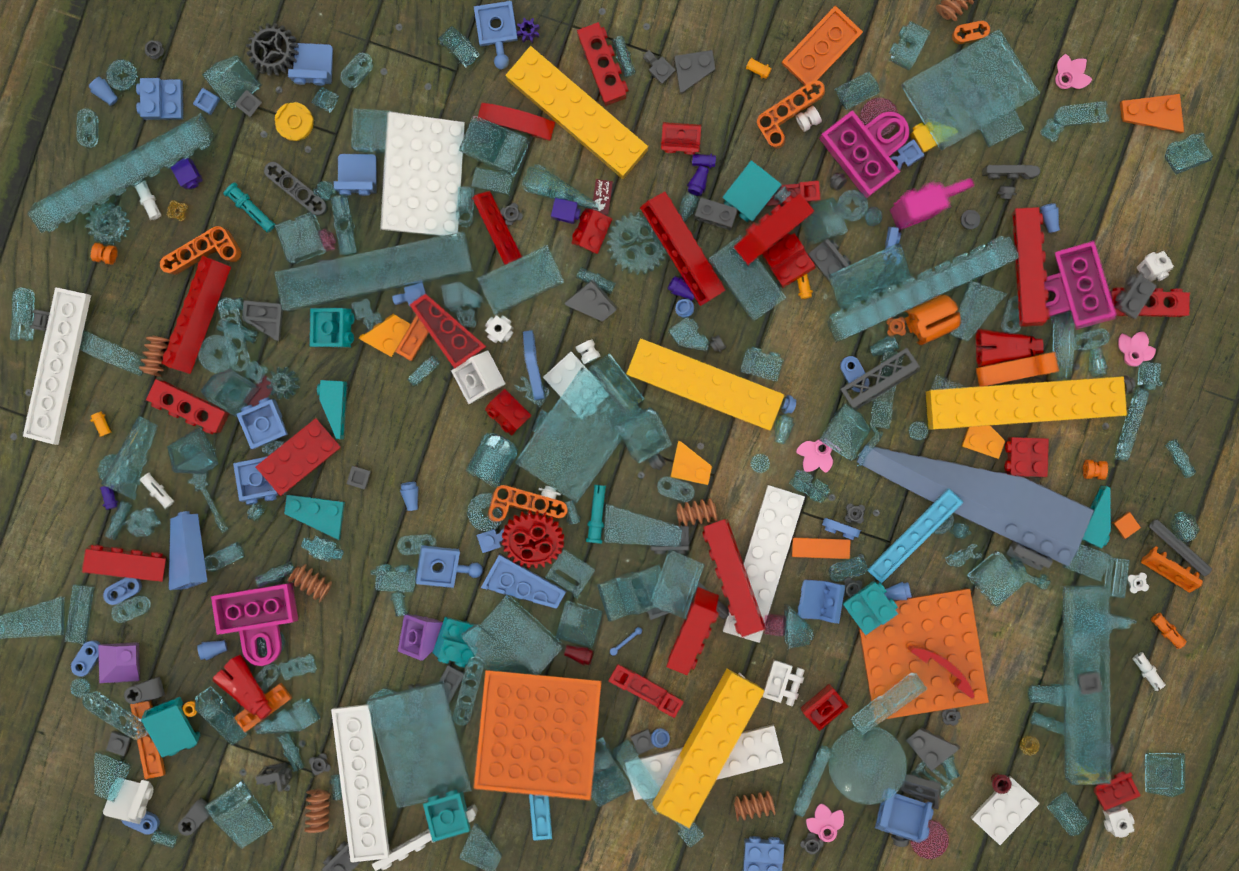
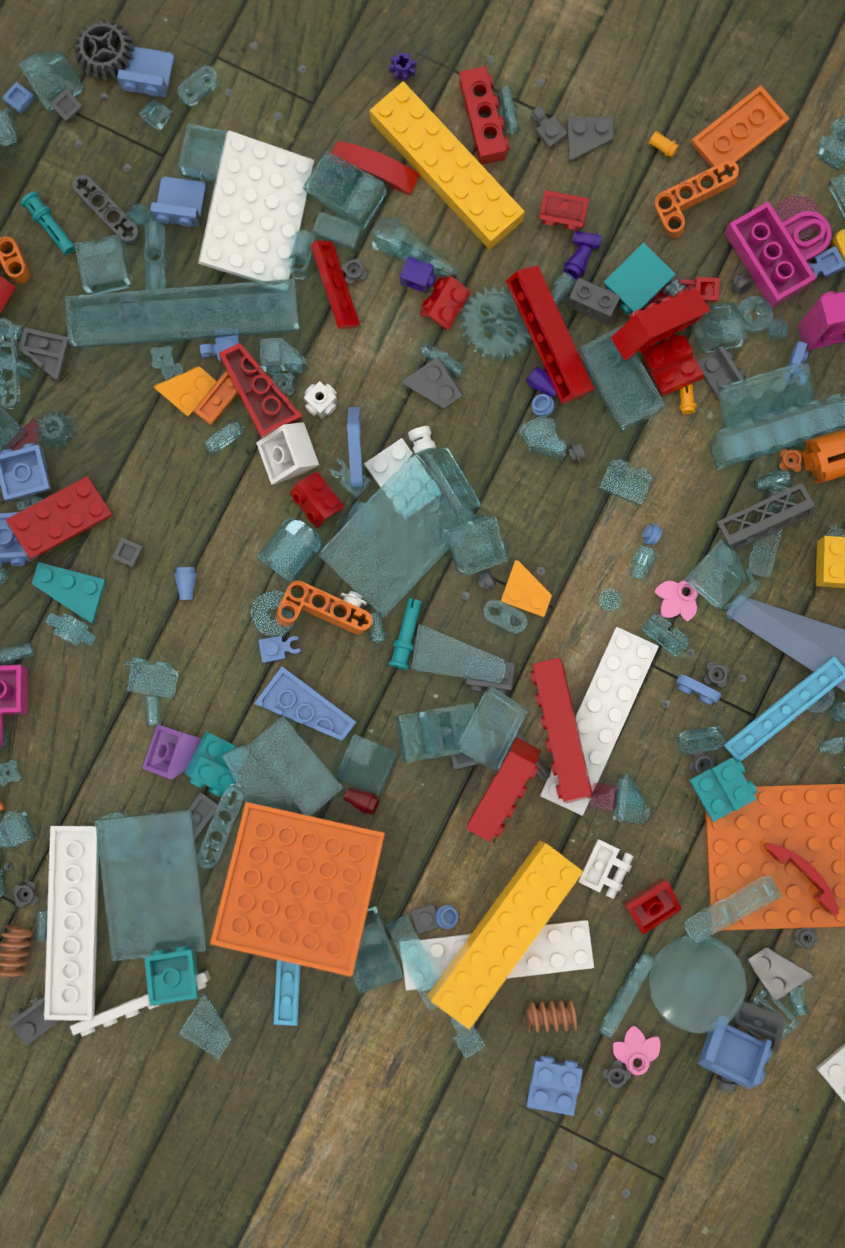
camera: 10 degrees right, 5 degrees down
clear light blue plate [245,361,268,383] -> none
yellow tile [275,102,314,141] -> none
nougat piece [288,564,332,603] -> none
clear light blue plate [295,654,317,675] -> none
teal plate [310,308,355,348] -> none
teal slope [317,380,347,439] -> none
clear pink plate [318,229,336,252] -> none
clear light blue plate [397,534,436,555] -> none
medium blue plate [415,545,483,588] -> none
clear light blue slope [438,26,480,68] -> none
medium blue plate [474,1,518,69] -> none
clear light blue brick [477,245,565,315] -> none
red gear [502,510,564,569] -> none
clear light blue plate [545,549,596,598] -> none
dark red sticker [592,179,613,215] -> none
red slope [608,664,684,718] -> none
medium blue hinge [610,627,642,655] -> none
yellow brick [626,338,784,431] -> none
nougat piece [676,498,717,527] -> none
orange tile [792,537,850,559] -> none
white wheel [795,105,822,132] -> none
medium blue bracket [798,580,845,623] -> none
clear light blue slope [835,72,879,110] -> none
medium blue plate [840,356,869,392] -> none
medium blue cone [884,582,912,600] -> none
clear light blue plate [909,421,928,440] -> none
clear pink tile [910,819,949,859] -> none

